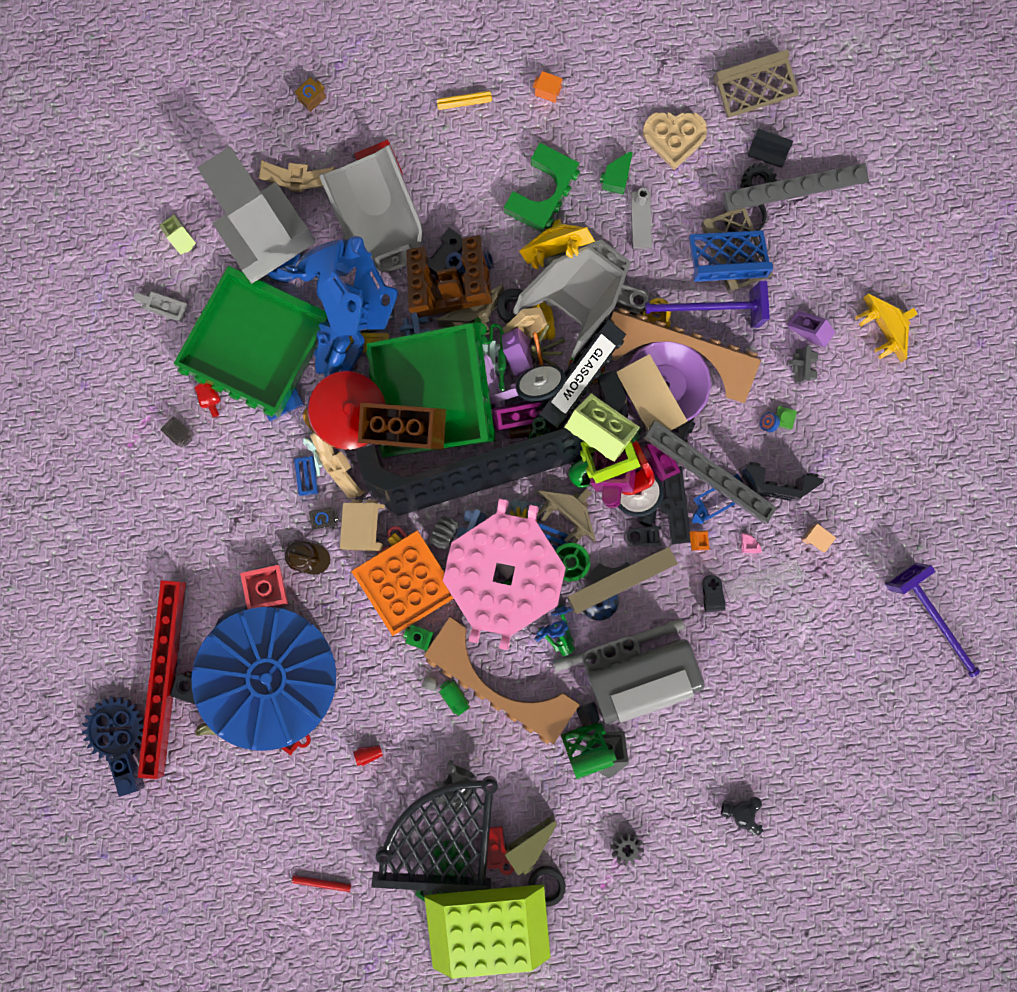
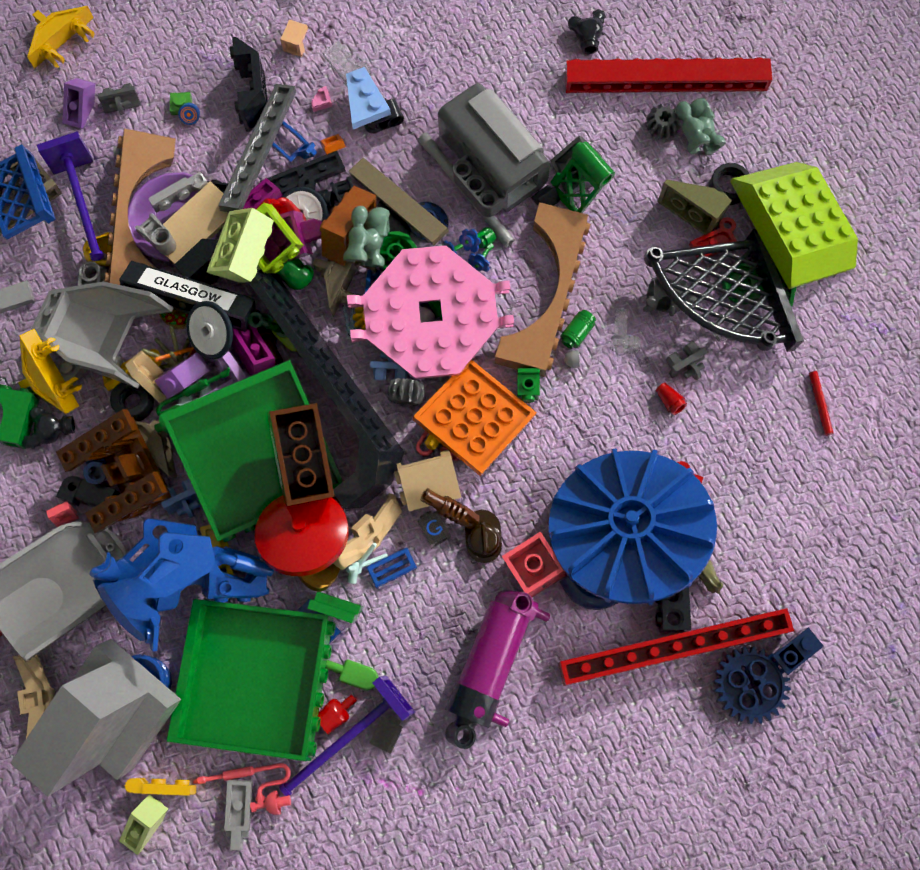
camera: 115 degrees left, 10 degrees down
none -> black animal [22,407,75,450]
none -> coral plate [46,501,79,527]
none -> yellow hinge [124,778,197,796]
none -> light grey piece [135,213,176,255]
none -> light grey hinge [149,172,207,213]
none -> coral piece [193,763,291,815]
none -> dark purple tile [279,676,416,796]
none -> green slope [307,591,363,623]
none -> dark orange wedge [320,186,376,266]
none -> bright green piece [326,659,378,691]
none -> sand green animal [343,206,390,267]
none -> light blue wing [346,67,391,129]
none -> reddish brown hinge [420,488,479,529]
none -> magenta piece [445,590,550,749]
none -> red brick [565,57,772,93]
none -> clear piece [610,307,641,354]
none -> dark grey hips [666,341,708,380]
none -> sand green animal [676,98,726,155]

